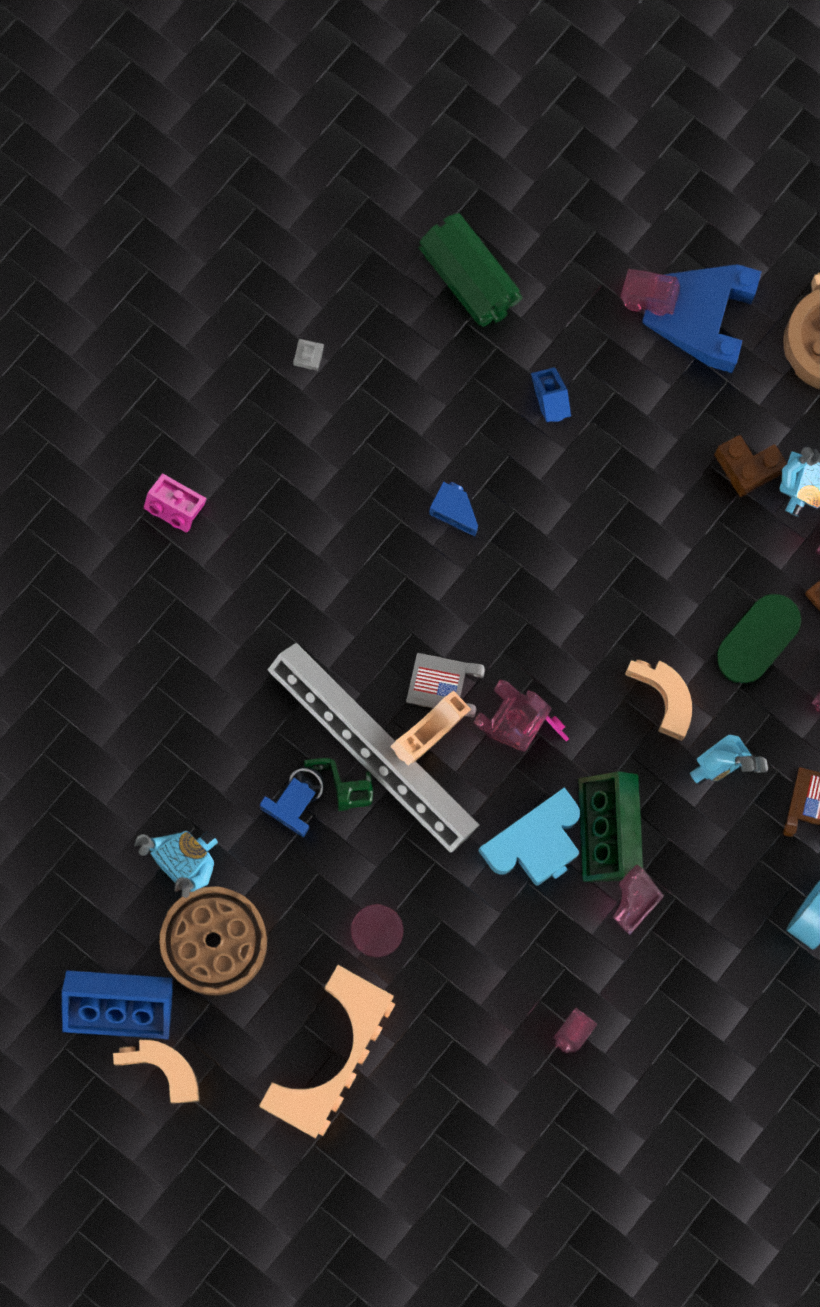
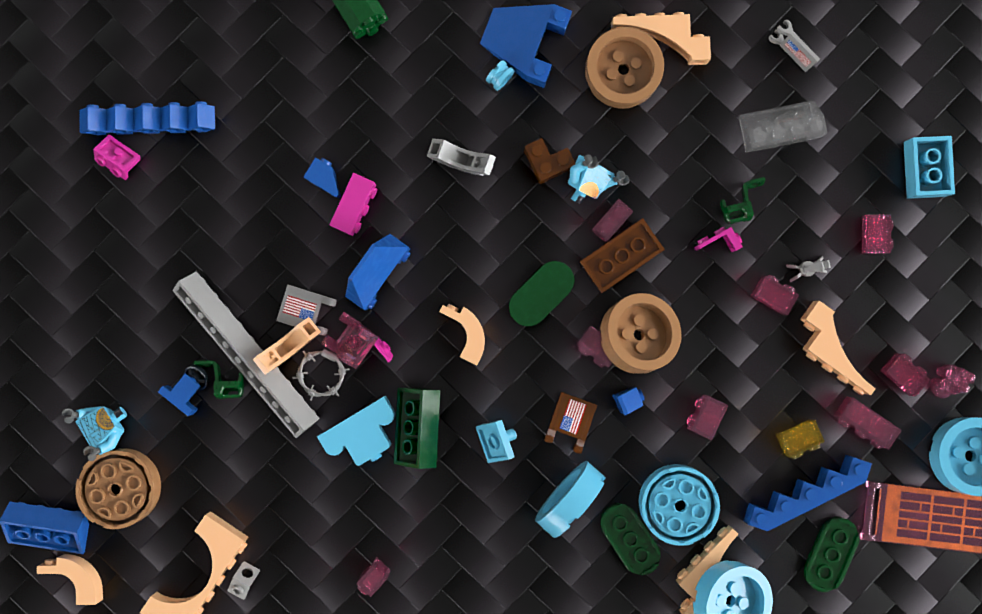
camera: 10 degrees right, 10 degrees up
light grey tile [293,339,324,371] -> none
clear pink tile [351,904,403,958] -> none
blue slope [531,368,571,422] -> none
clear pink tile [613,864,664,935] -> none
clear pink brick [621,269,681,315] -> none
medium azure torso [690,735,768,785] -> none
none -> blue brick [79,102,215,135]
none -> light grey bracket [228,562,260,600]
none -> light grey piece [292,349,350,401]
none -> dark pink brick [330,173,377,236]
none -> blue wedge [345,234,411,311]
none -> light grey arch [426,139,496,176]
none -> medium azure tile [476,420,517,463]
none -> medium azure wheel [486,60,515,91]

